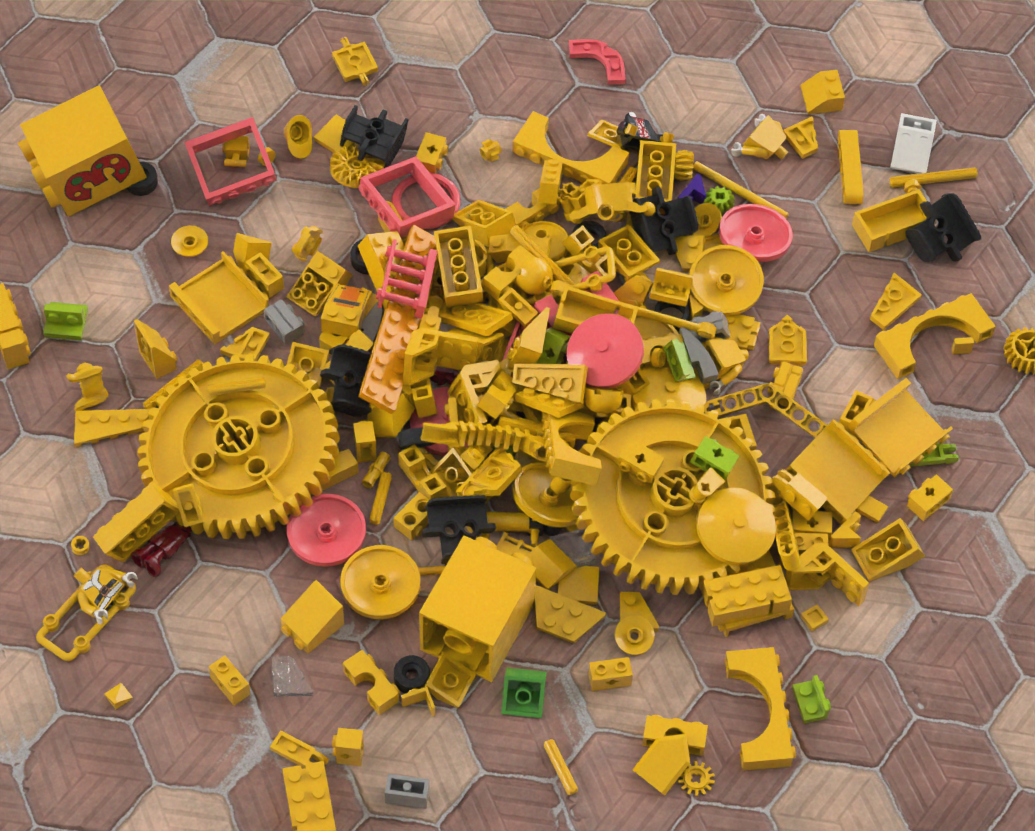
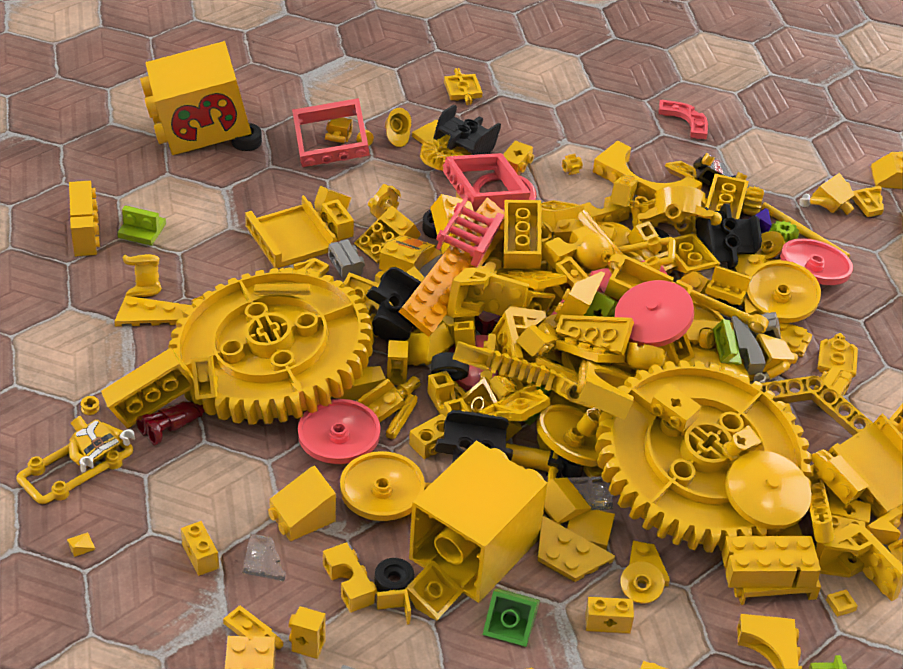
camera: 10 degrees right, 15 degrees down
yellow slope [134,319,178,379] -> none
yellow dish [171,225,208,257] -> none
lime brick [690,436,739,480] -> none
none -> yellow bracket [356,379,406,423]

